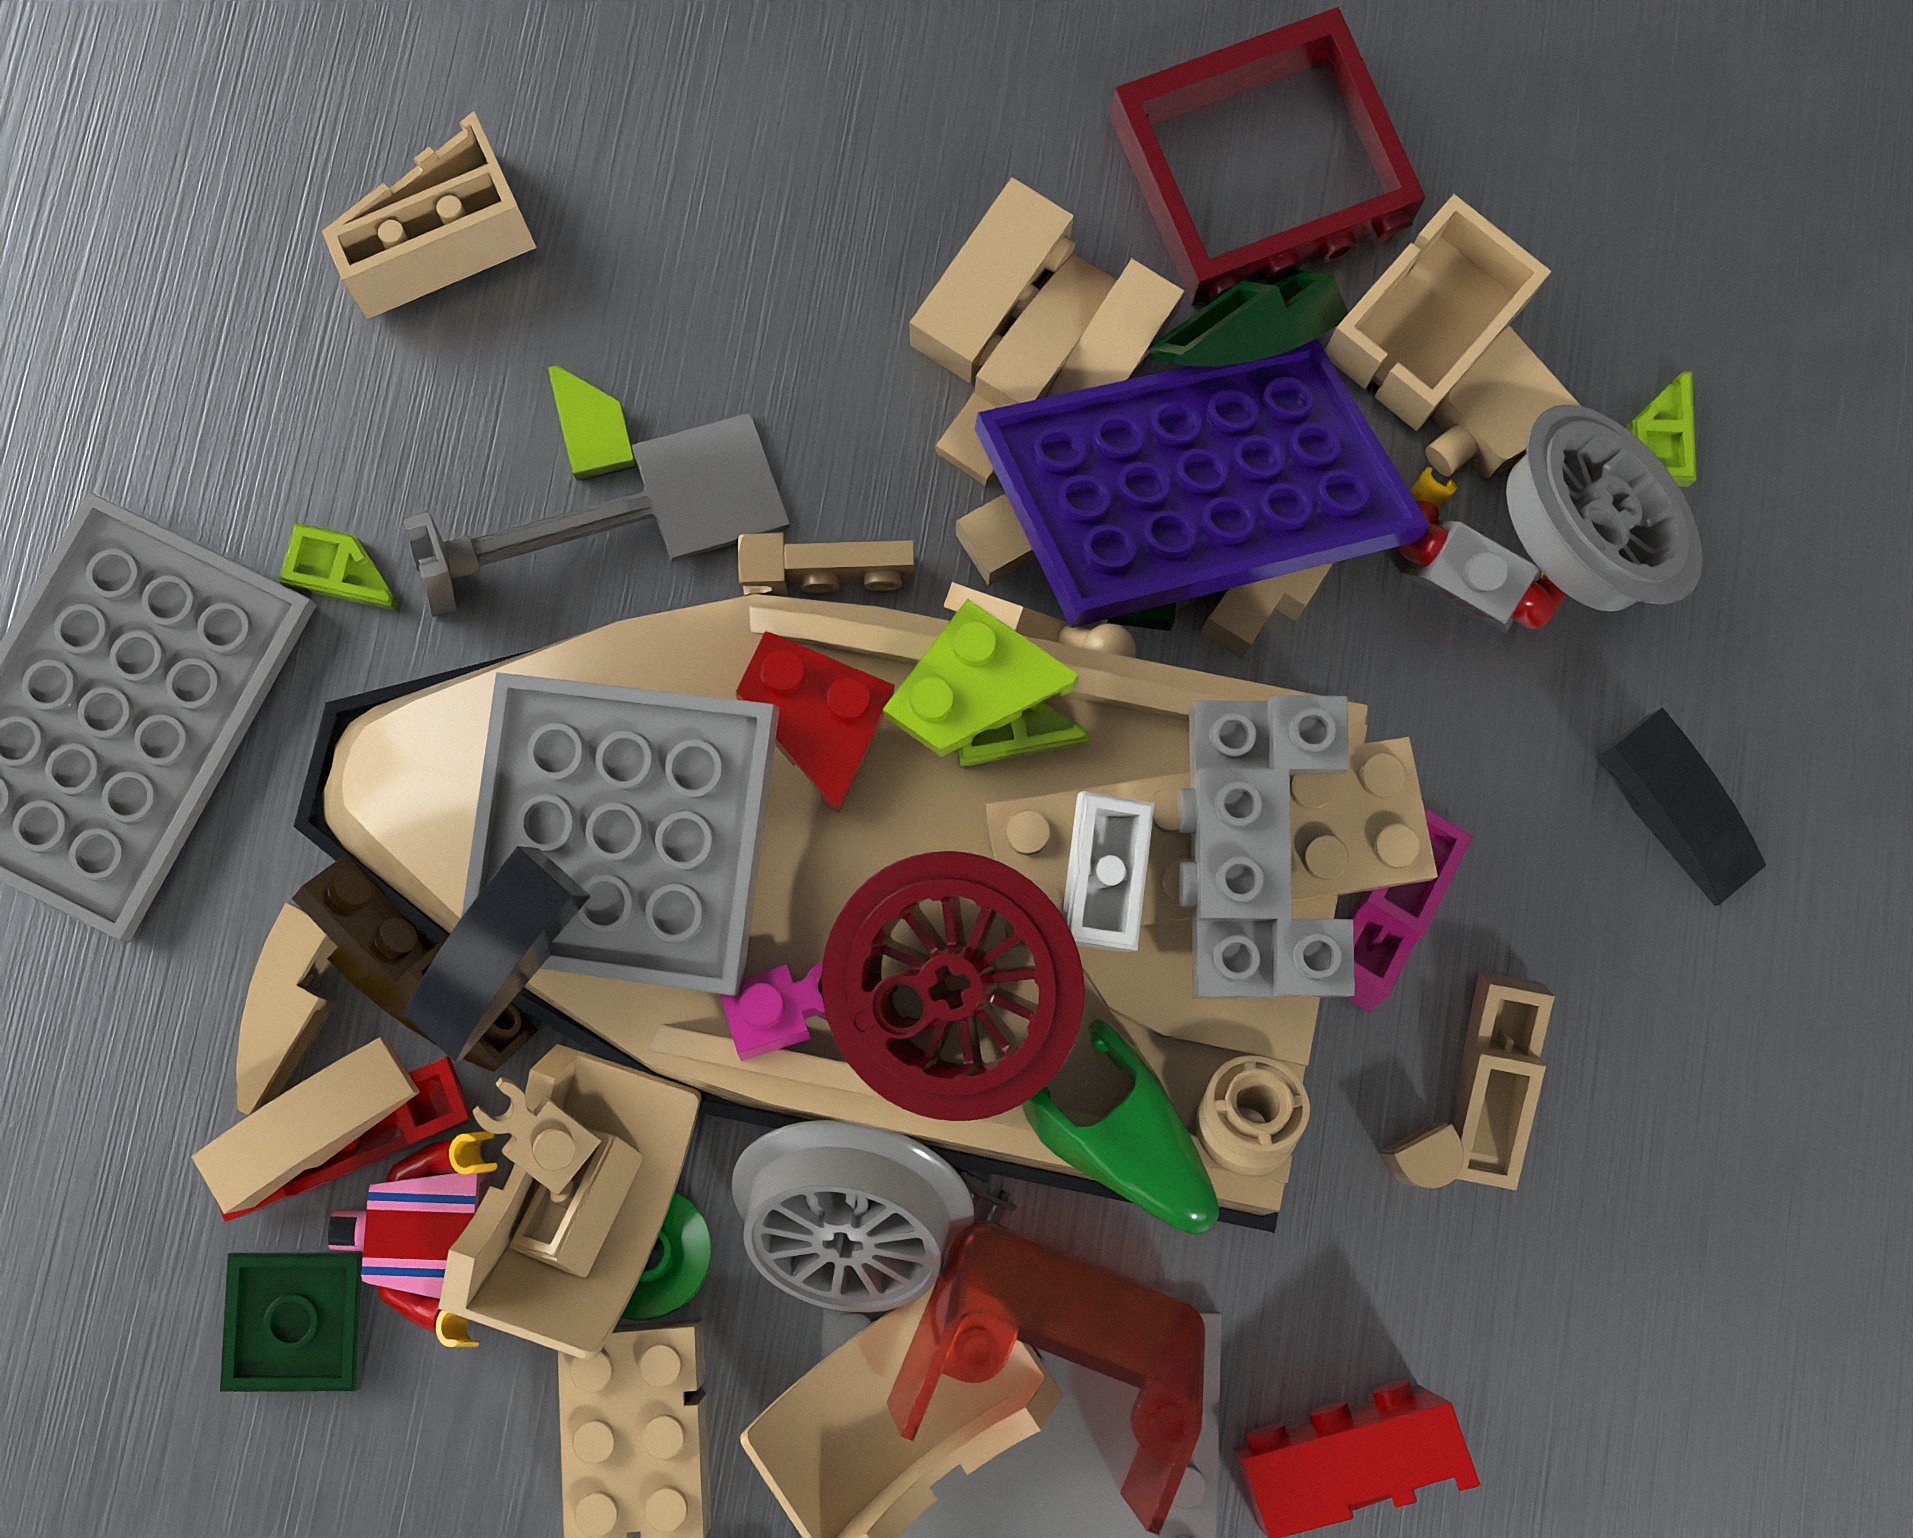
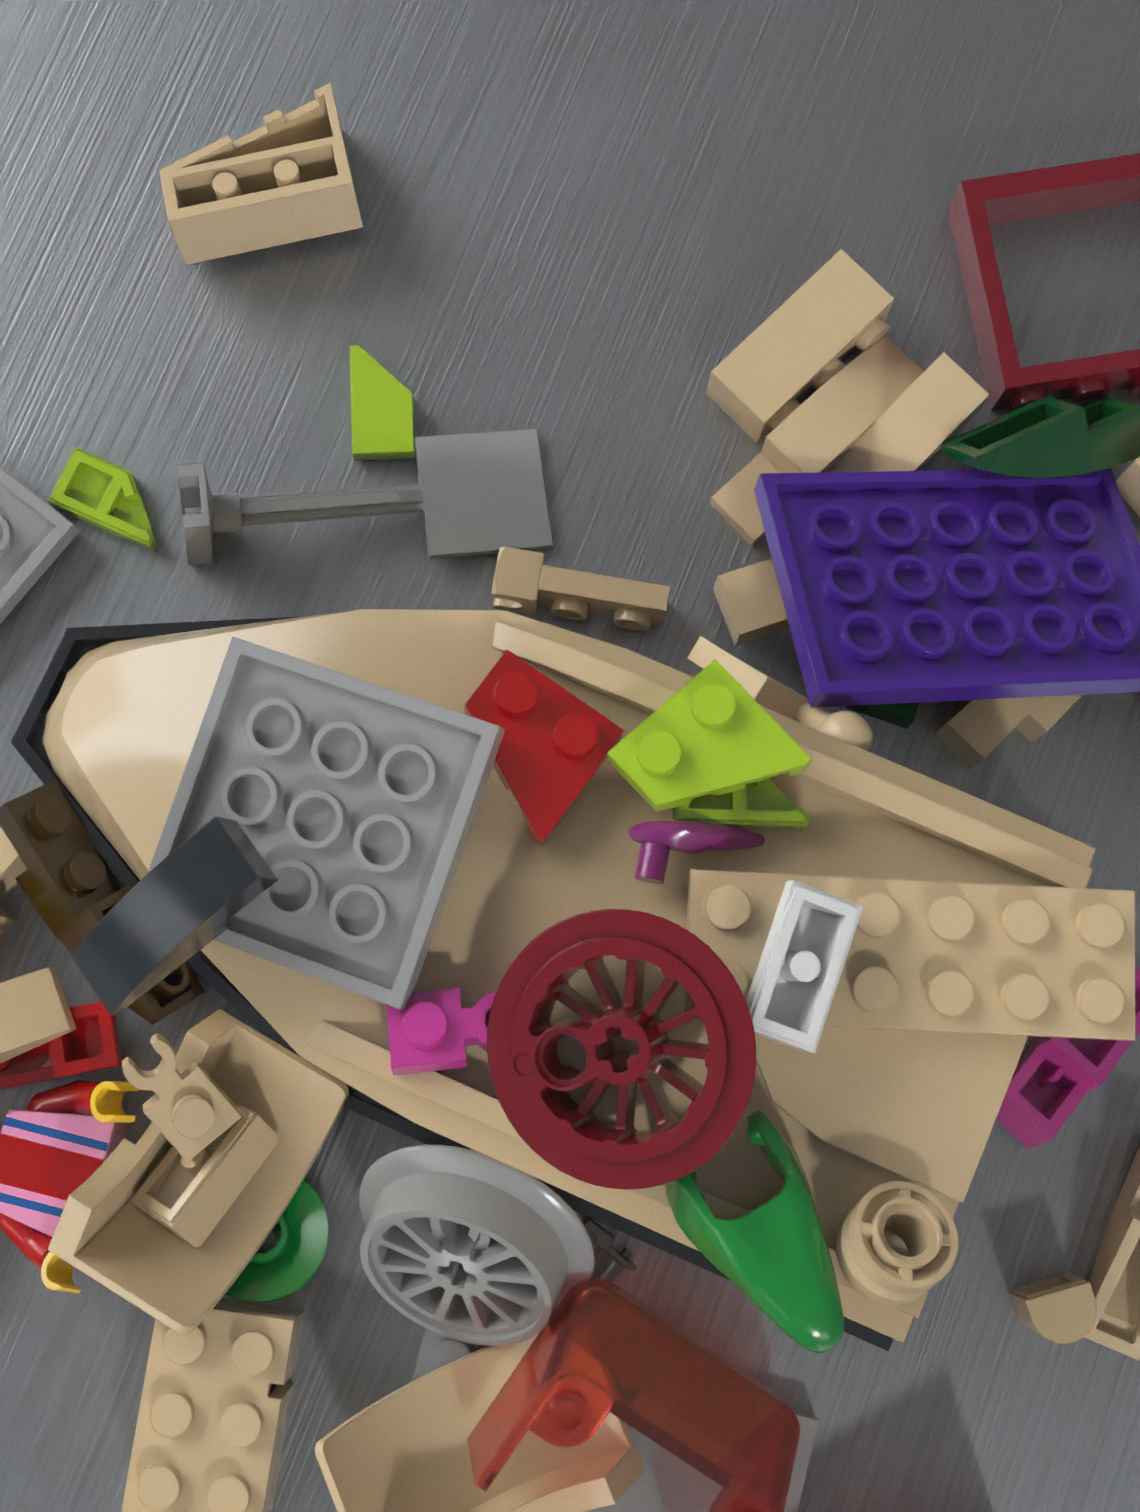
camera: 15 degrees right, 0 degrees up
light grey bracket [1178,695,1355,999] -> none
none -> magenta bar [628,821,765,884]

